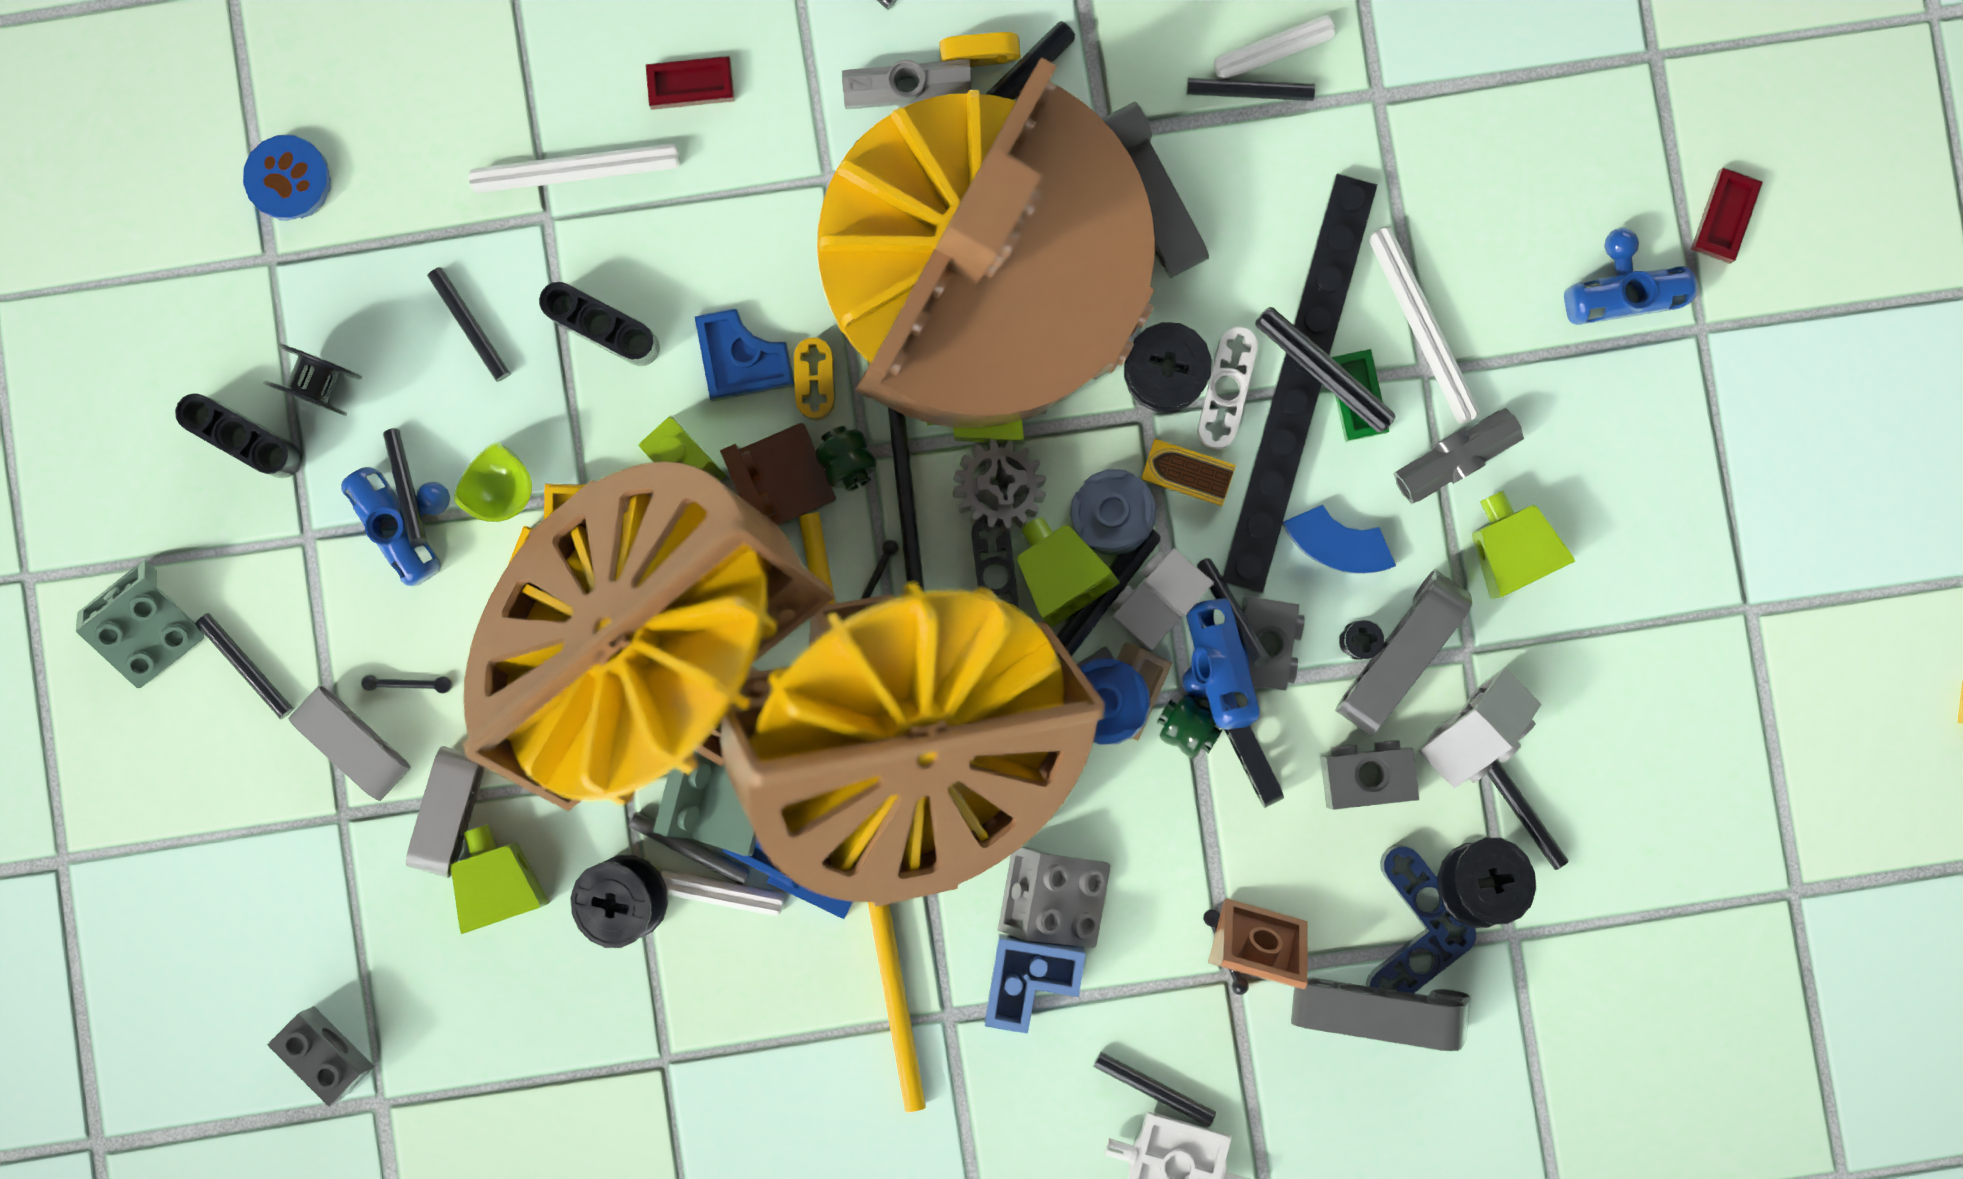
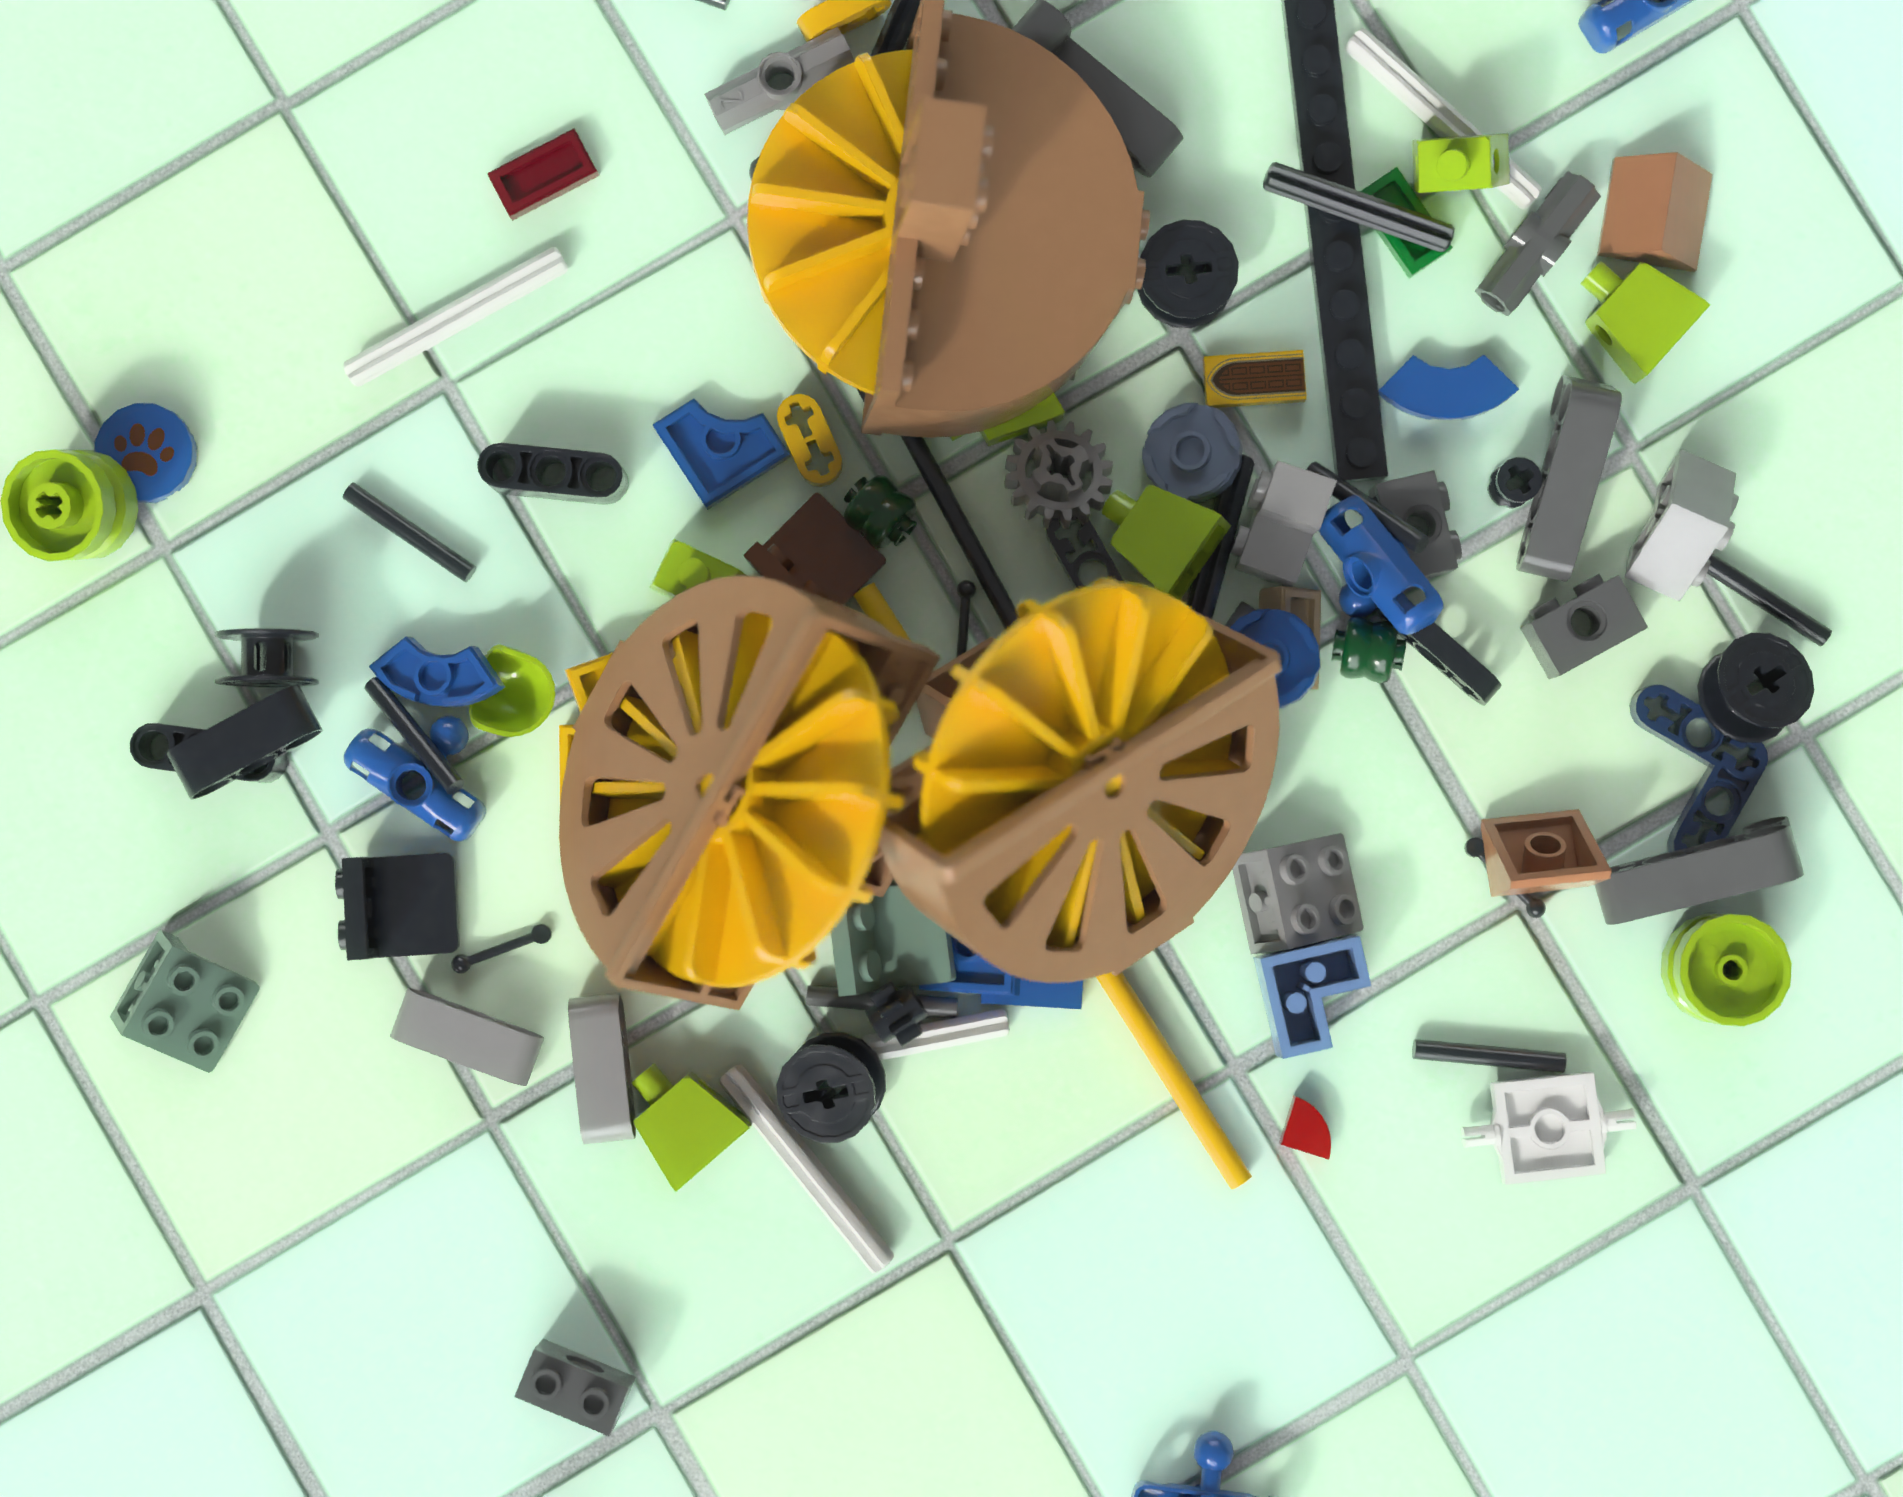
camera: 25 degrees left, 0 degrees up
black bar [195,613,294,720] -> none
white beam [1197,327,1258,450] -> none
none -> lime wheel [0,449,139,562]
none -> black beam [166,684,323,800]
none -> black bracket [335,853,460,961]
none -> blue tile [369,636,505,707]
none -> white axle [719,1064,895,1274]
none -> black gear [865,981,928,1047]
none -> red tile [1279,1095,1331,1160]
none -> lime torso [1412,133,1510,193]
none -> nougat slope [1597,152,1713,273]
none -> lime wheel [1661,913,1792,1027]

